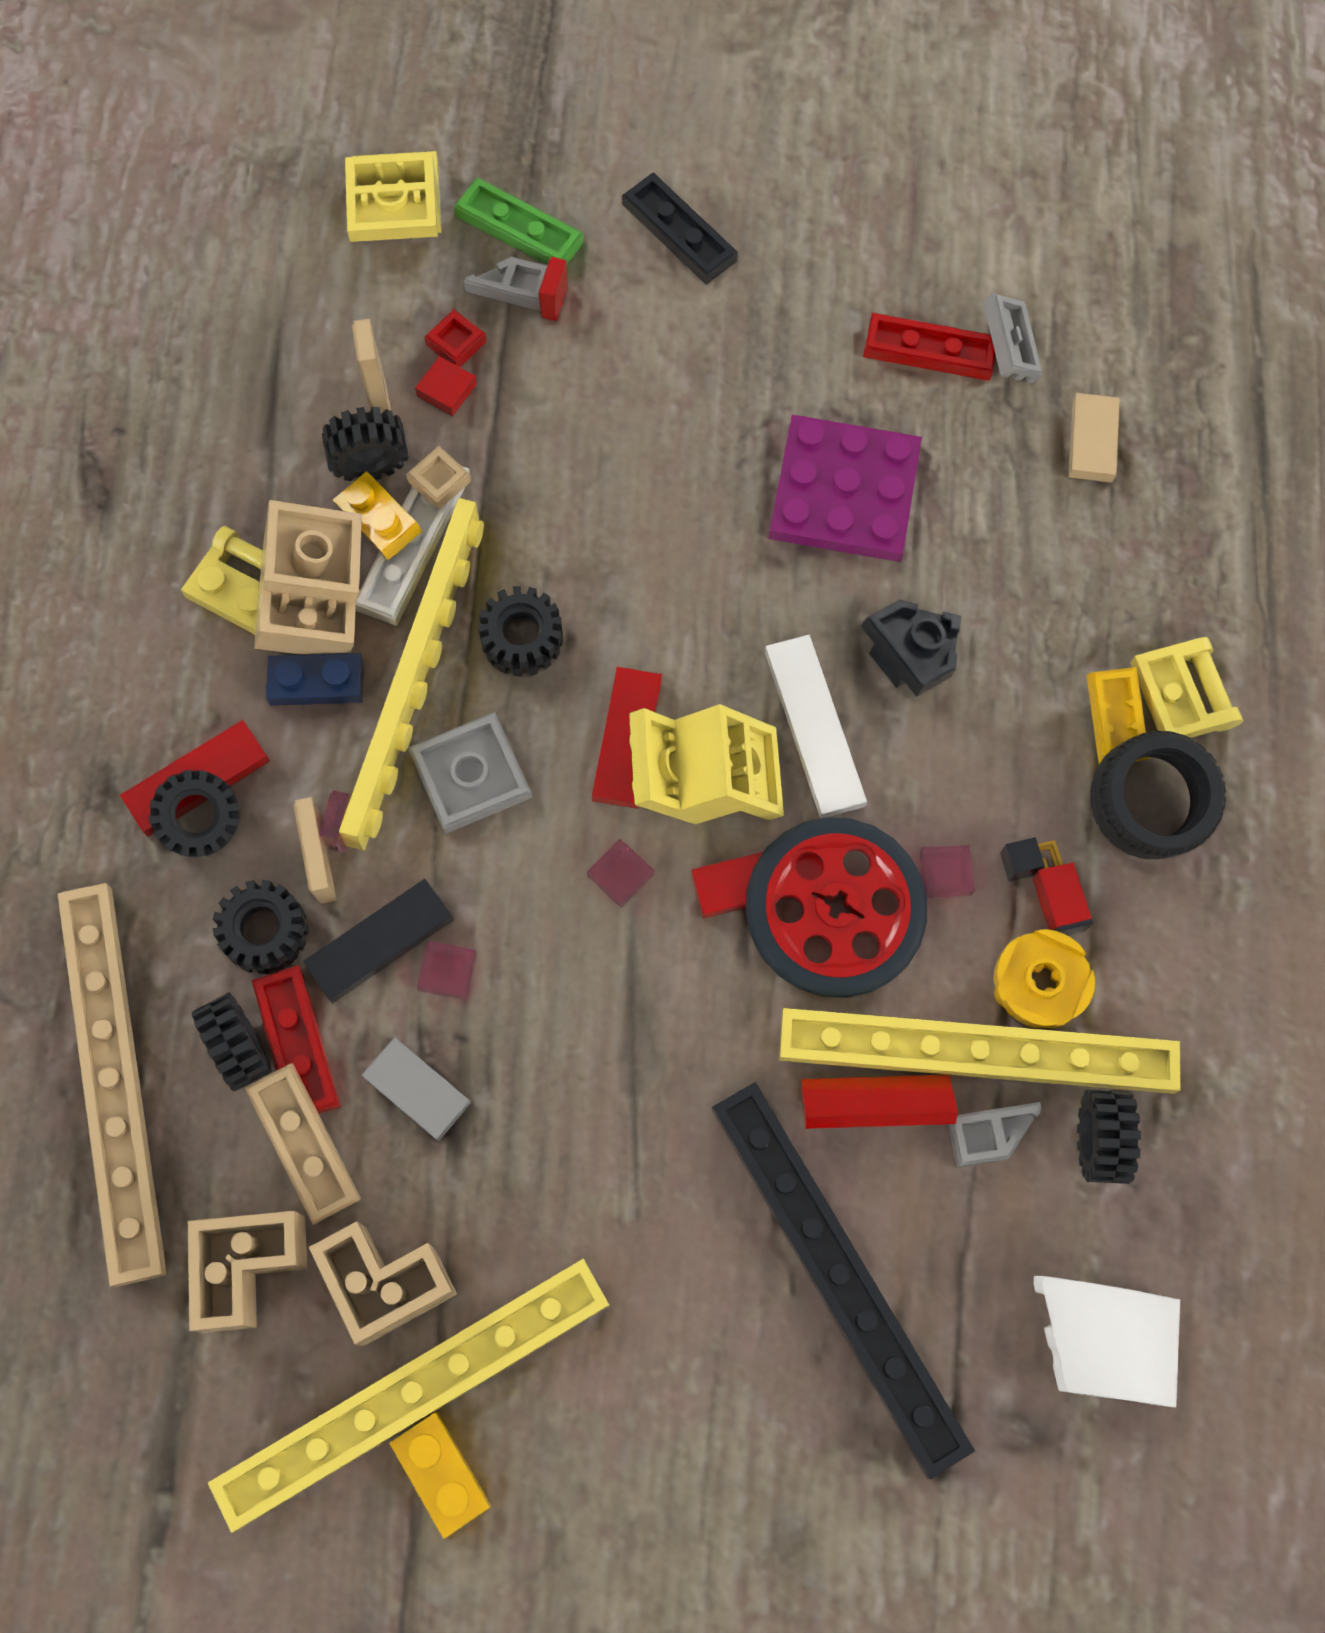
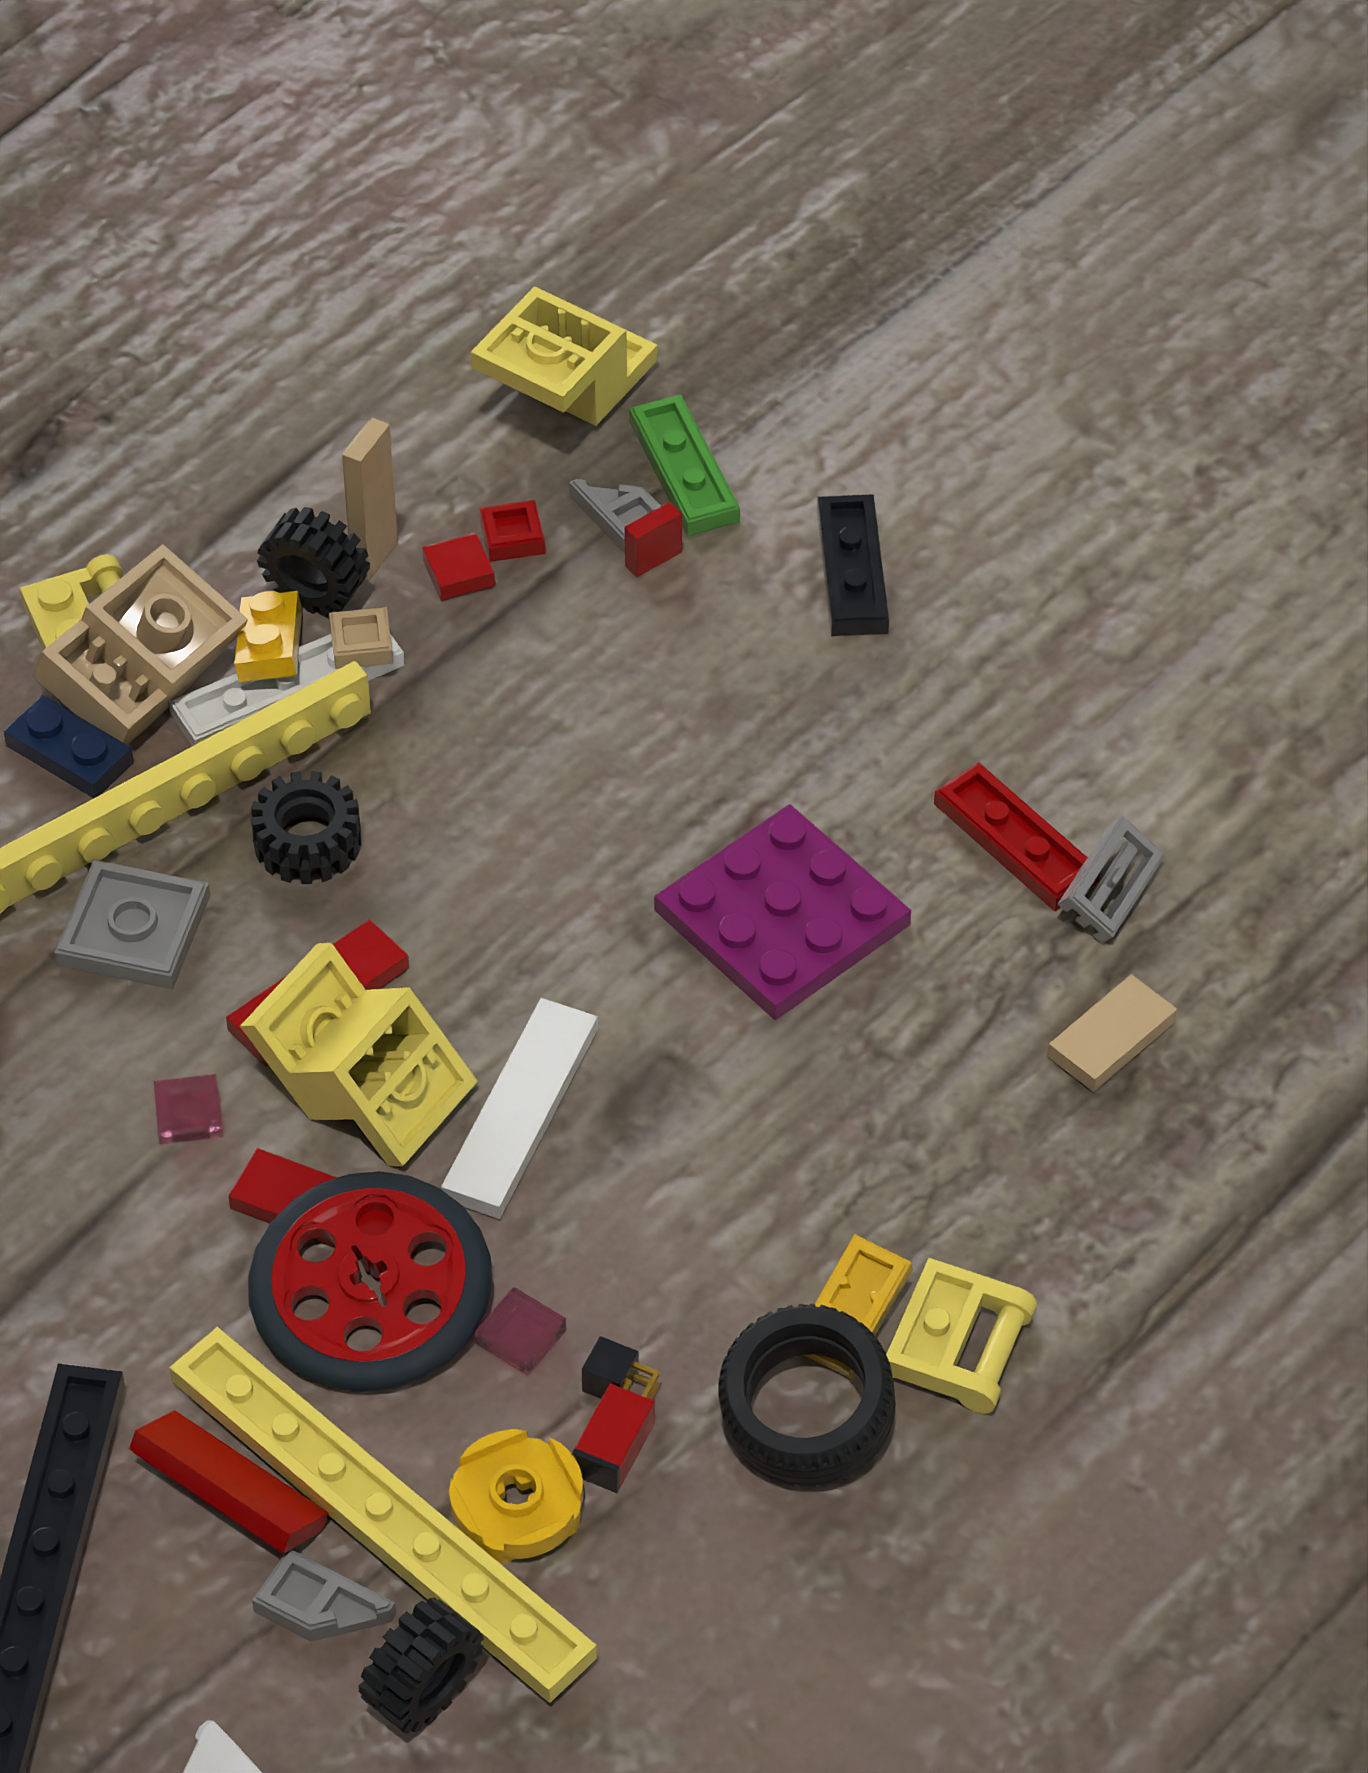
camera: 40 degrees right, 20 degrees down
black plate [861,600,961,697] -> none

